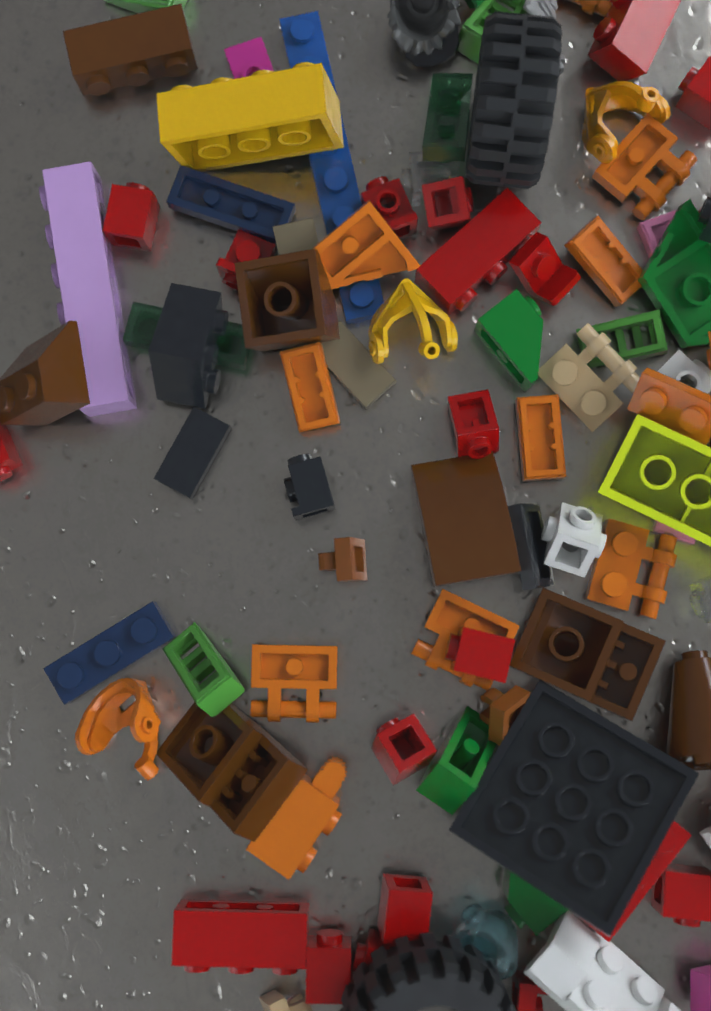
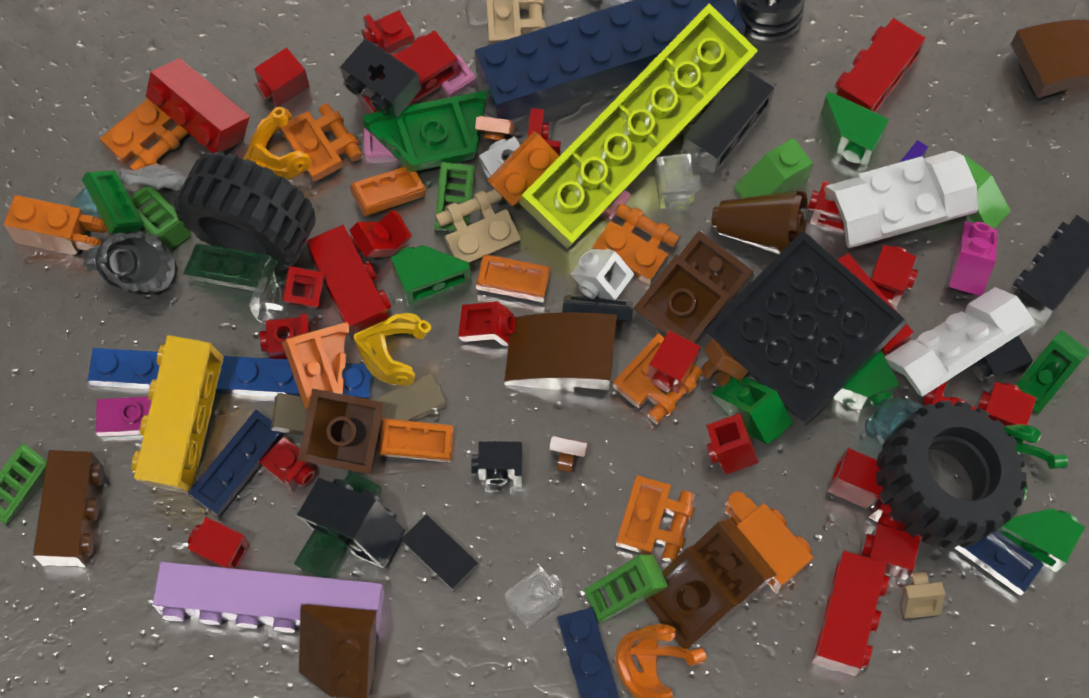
camera: 80 degrees left, 15 degrees down
none -> clear brick [505,567,565,630]

